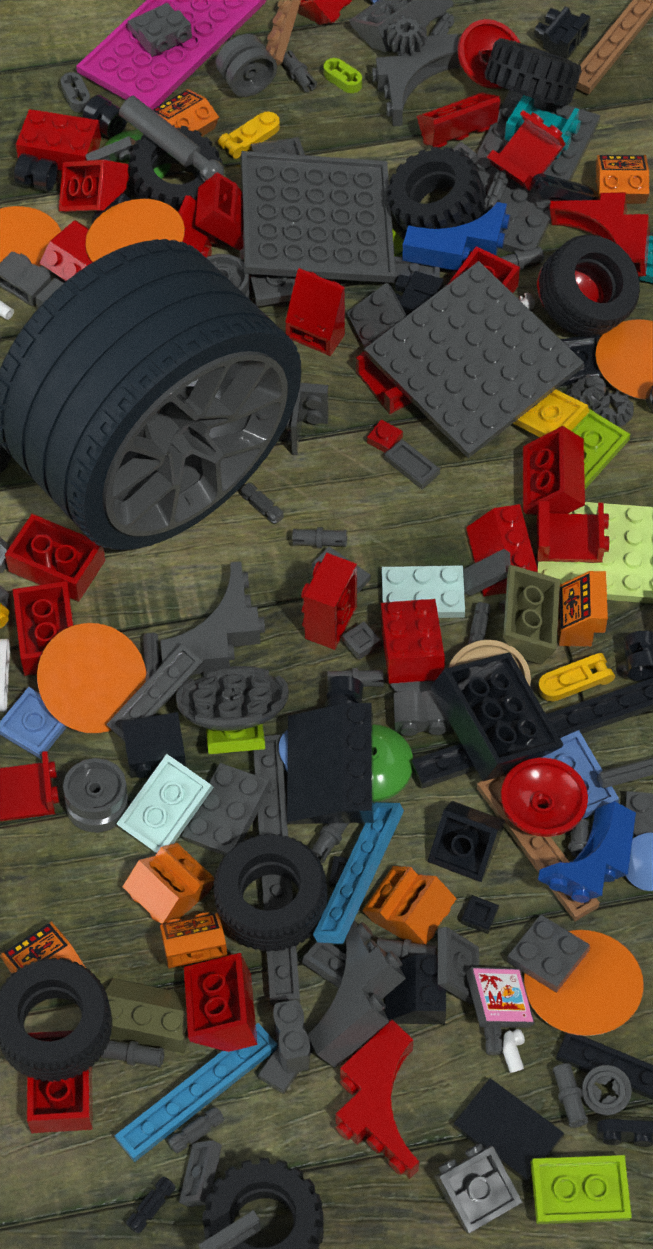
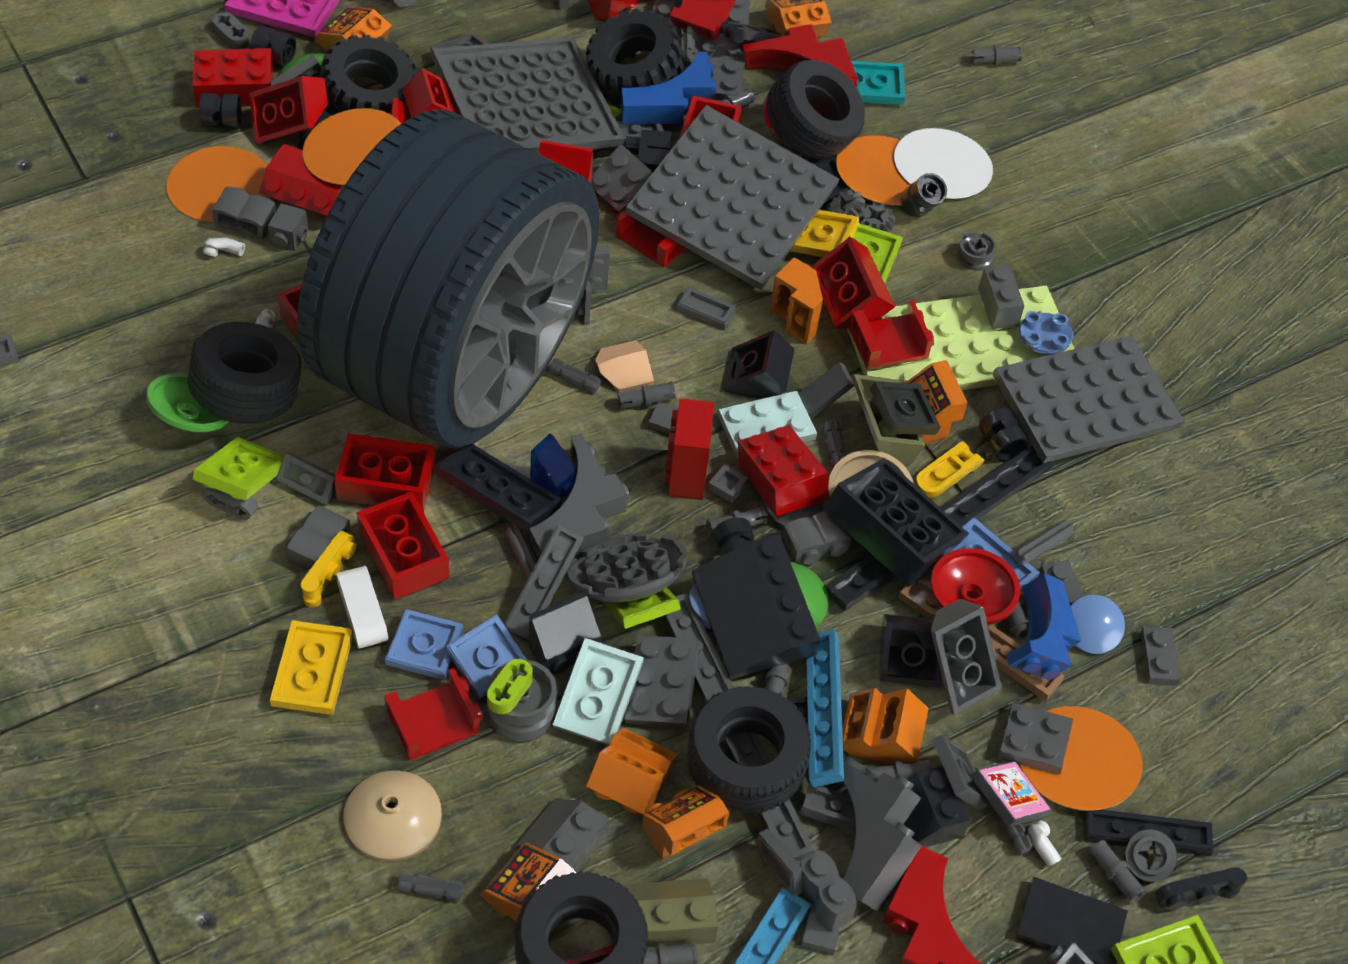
camera: 25 degrees left, 5 degrees down
orange sticker [37,623,146,733] -> none
dark grey piece [119,96,224,181] -> none
red slope [184,952,258,1052] -> none
yellow plate [218,112,280,159] -> none
red plate [367,419,403,453] -> none
black tile [461,895,499,934] -> none
red slope [466,504,538,597] -> none
none -> black plate [434,444,563,532]
none -> medium blue plate [445,614,527,700]
none -> lime beam [487,659,533,714]
none -> dark grey slope [516,798,608,873]
none -> clear blue slope [530,433,576,499]
none -> light nougat slope [595,340,654,392]
none -> black slope [723,330,795,399]
none -> dark grey tile [758,828,804,896]
none -> orange piece [769,258,823,344]
none -> pearl dark grey plate [870,382,941,435]
none -> dark grey slope [931,598,1002,715]

